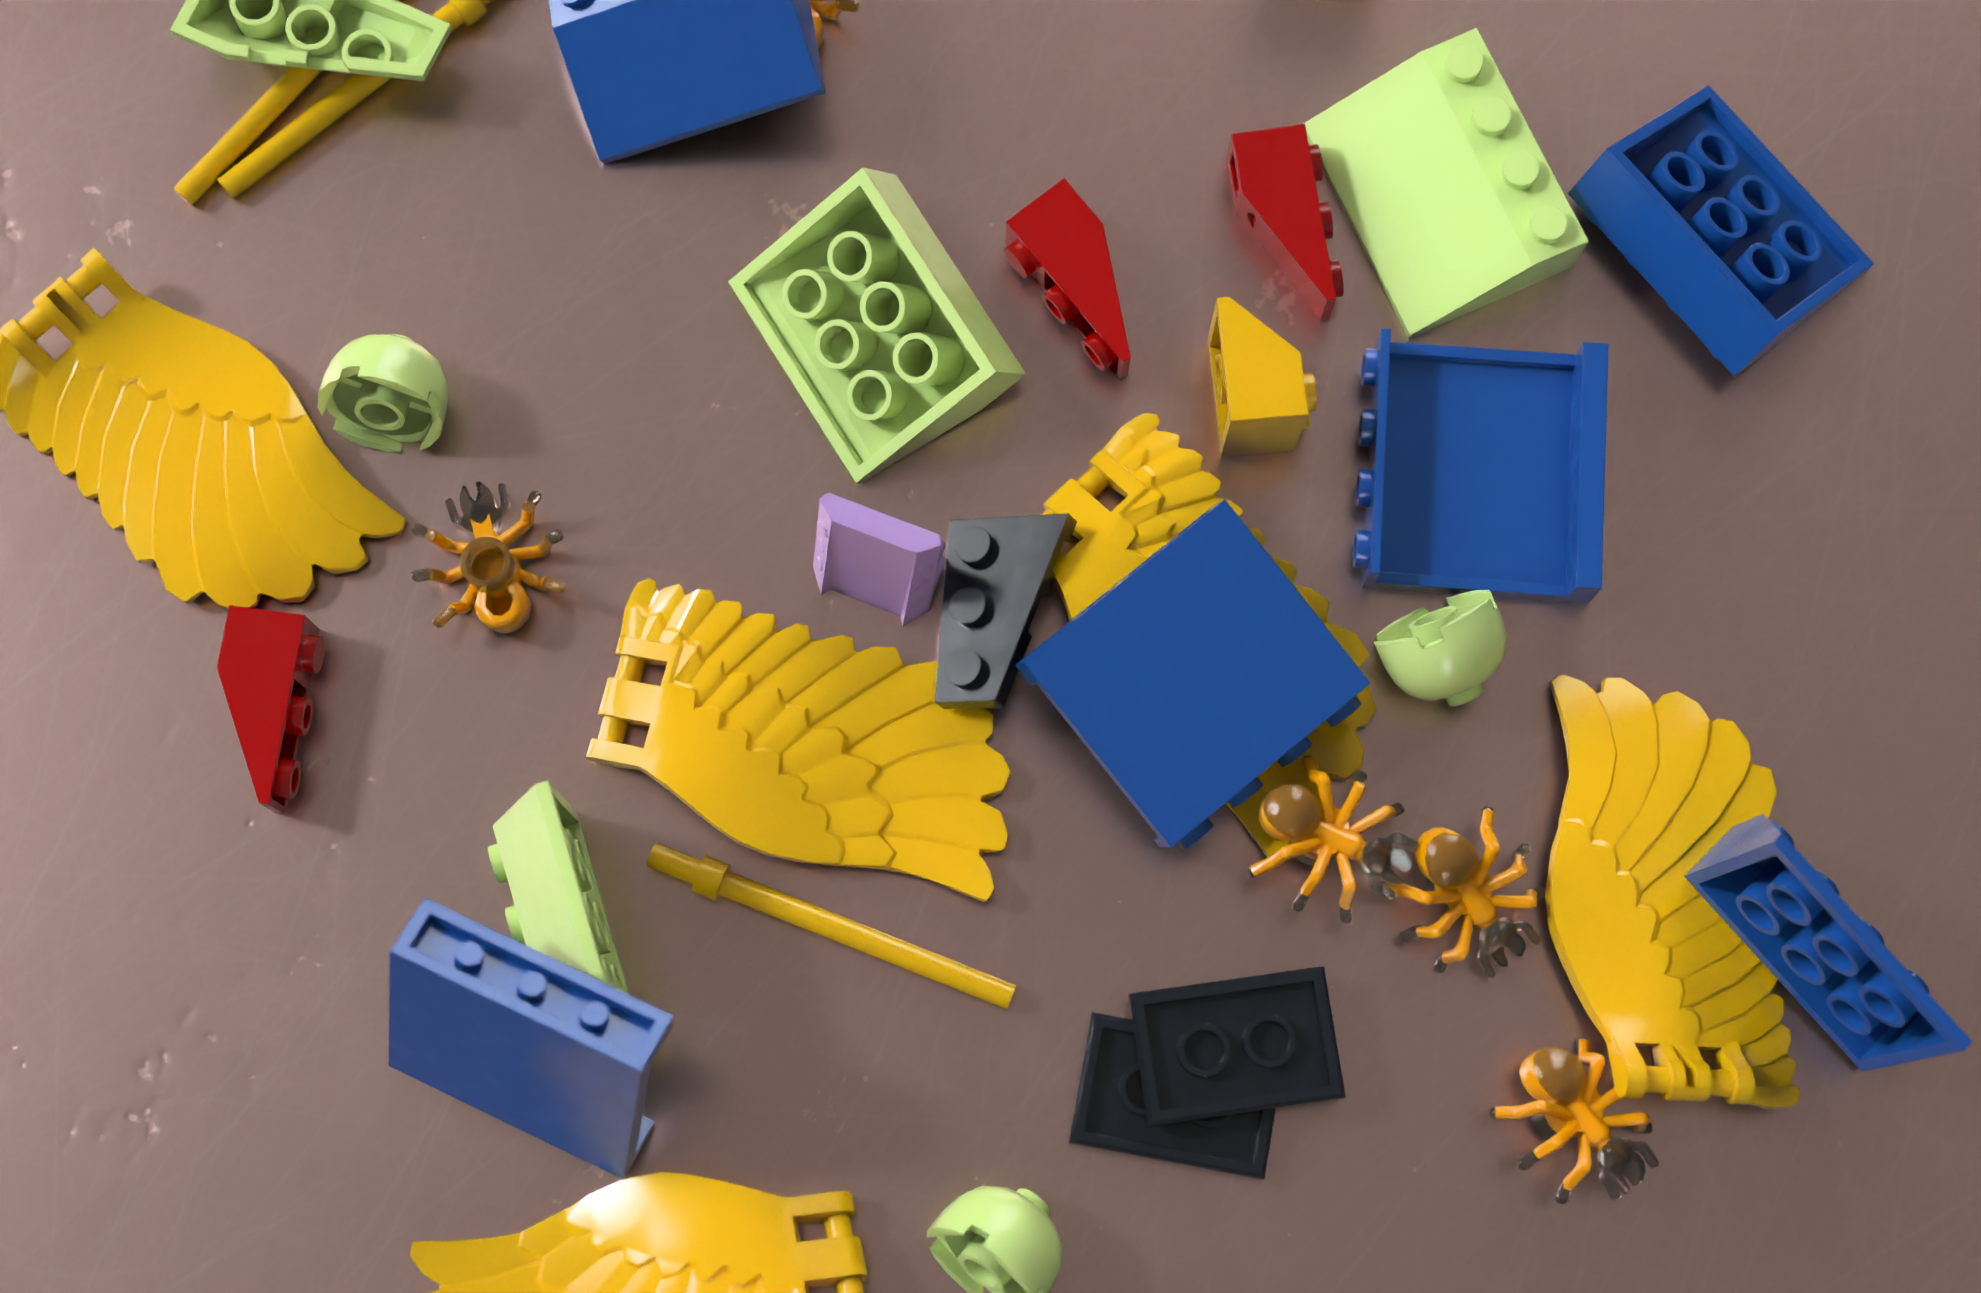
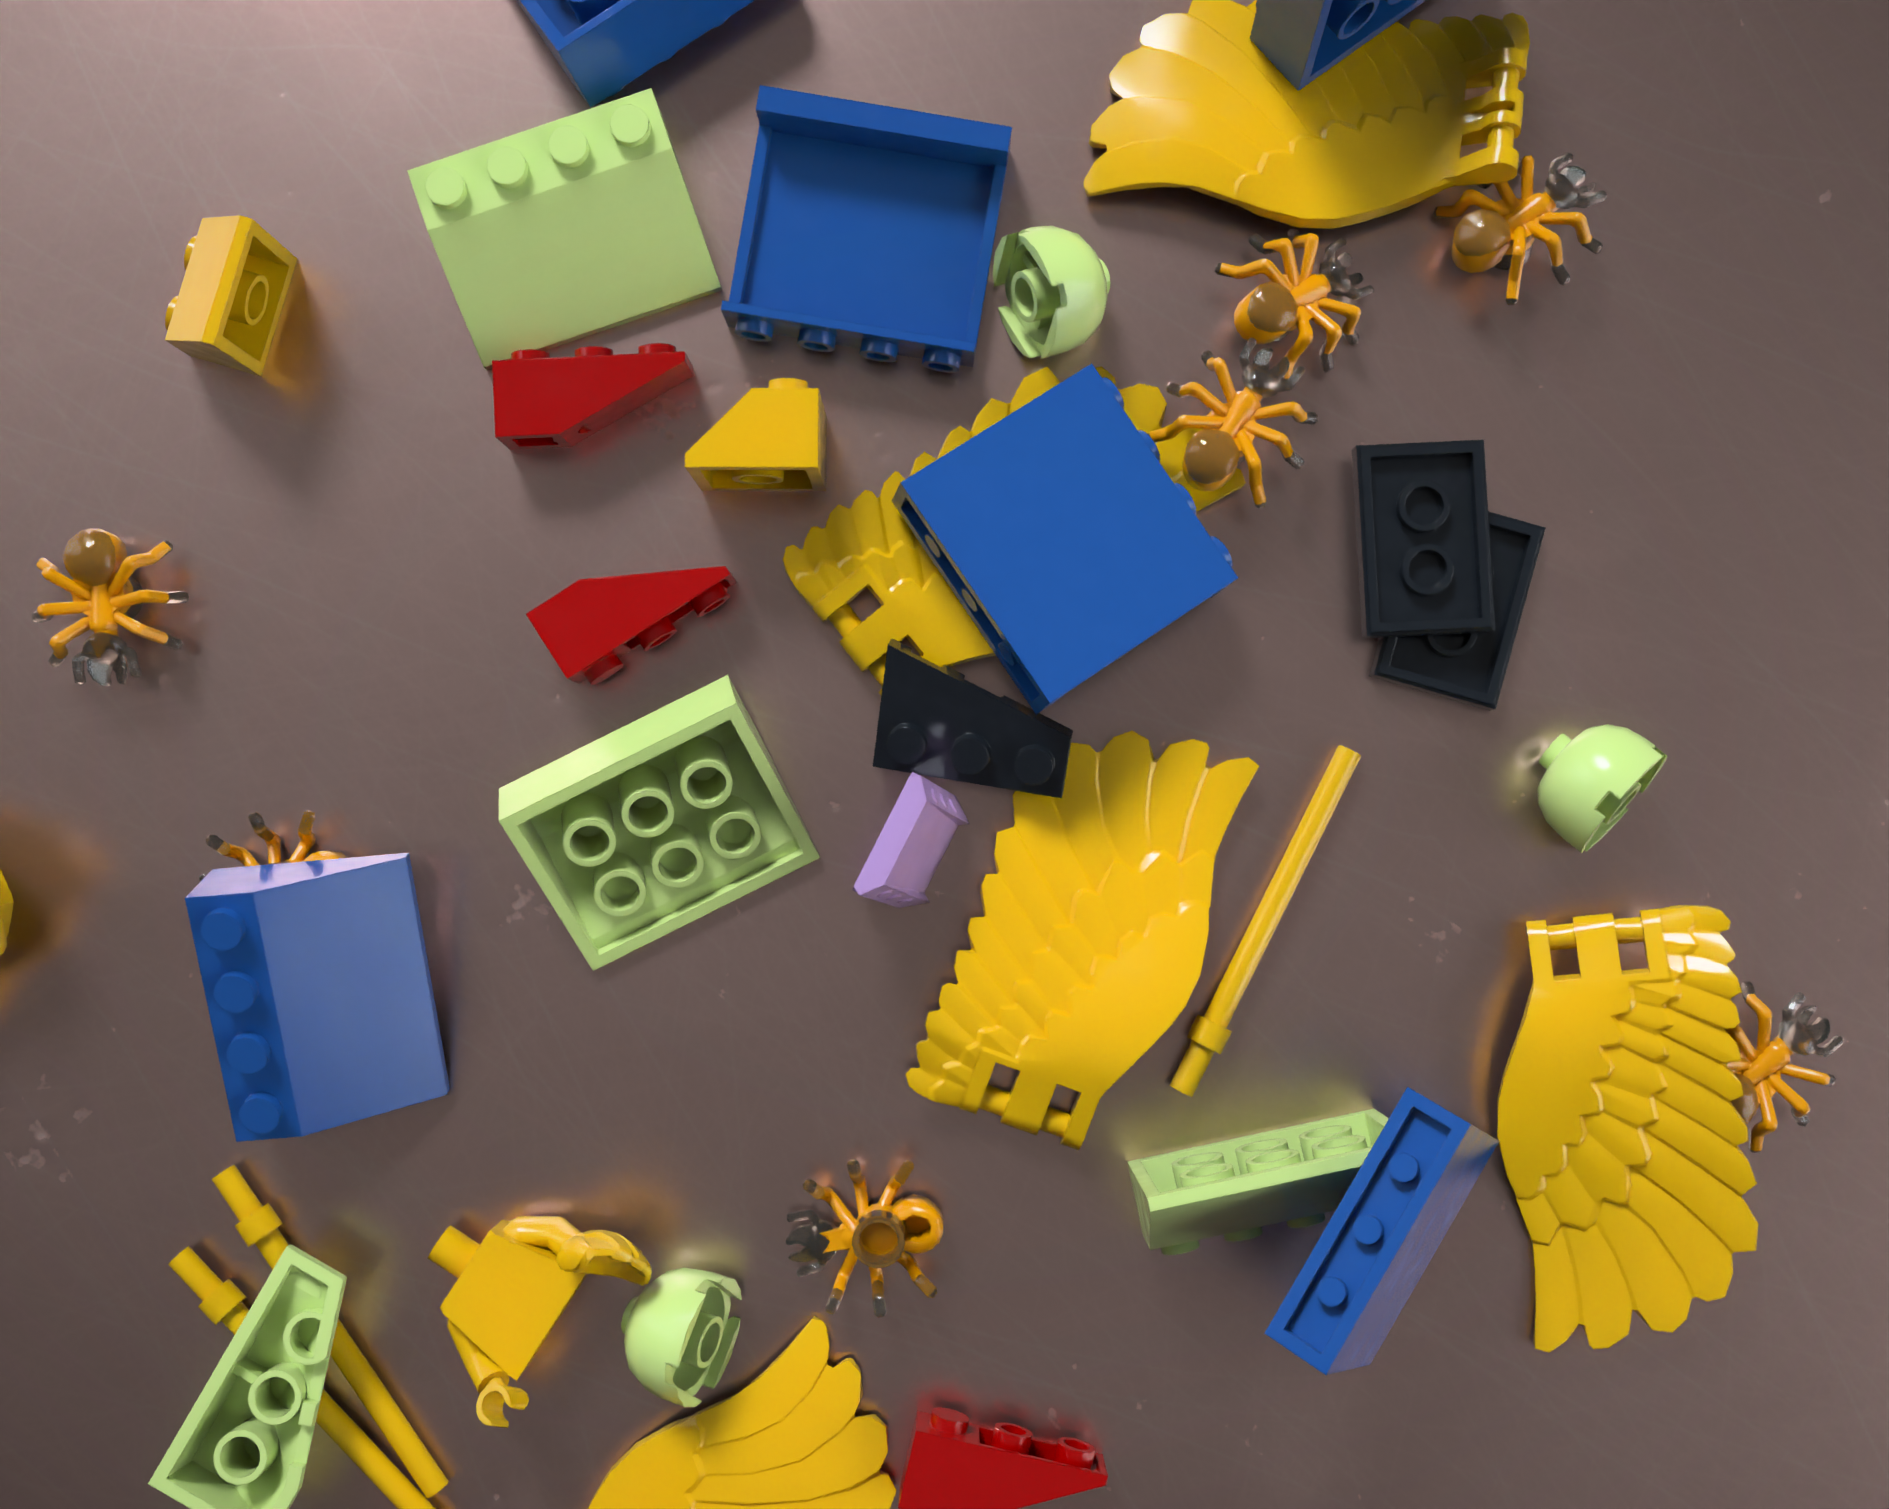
camera: 85 degrees left, 10 degrees up
none -> yellow torso [427,1216,652,1428]

